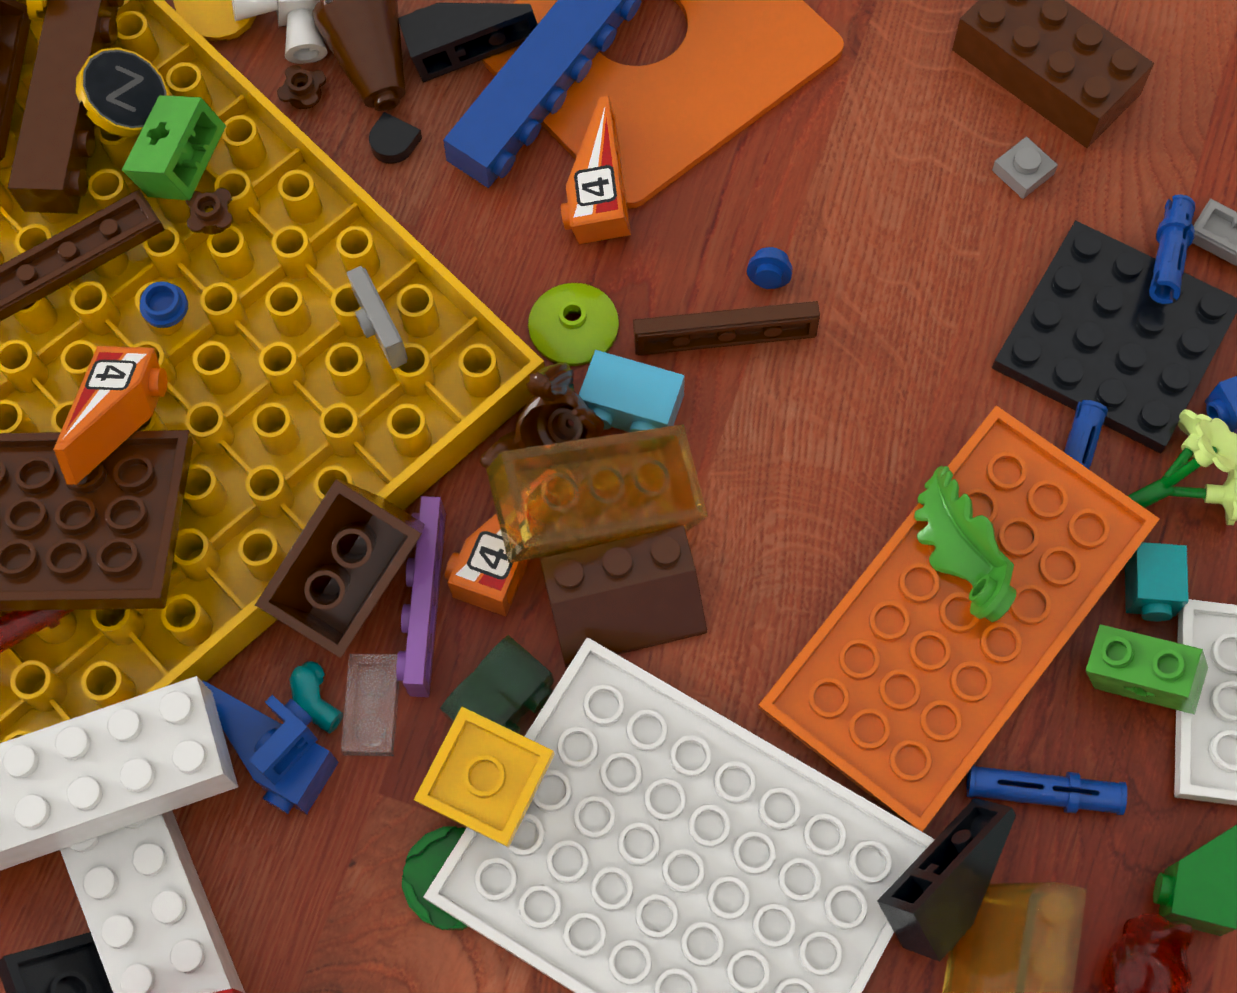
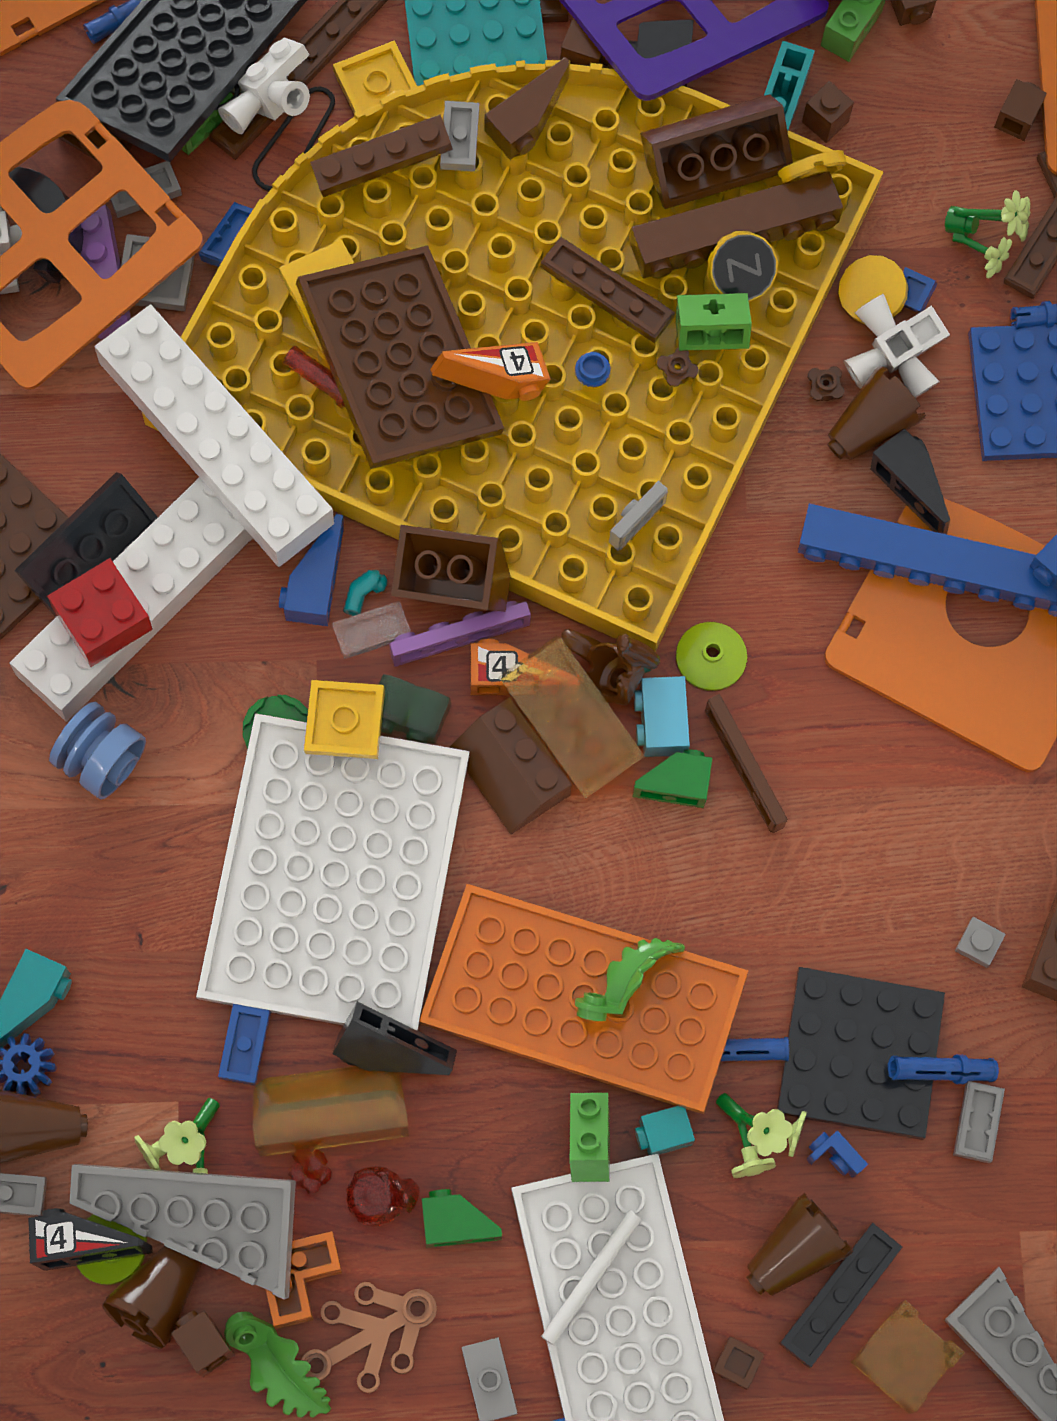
camera: 60 degrees right, 5 degrees up
blue bracket [249,695,318,785] -> none
black tile [369,112,422,164] -> none
orange slope [561,95,631,244] -> none
blue plate [747,247,793,289] -> none
blue pin [966,765,1127,815] -> none
none -> green slope [632,749,713,809]

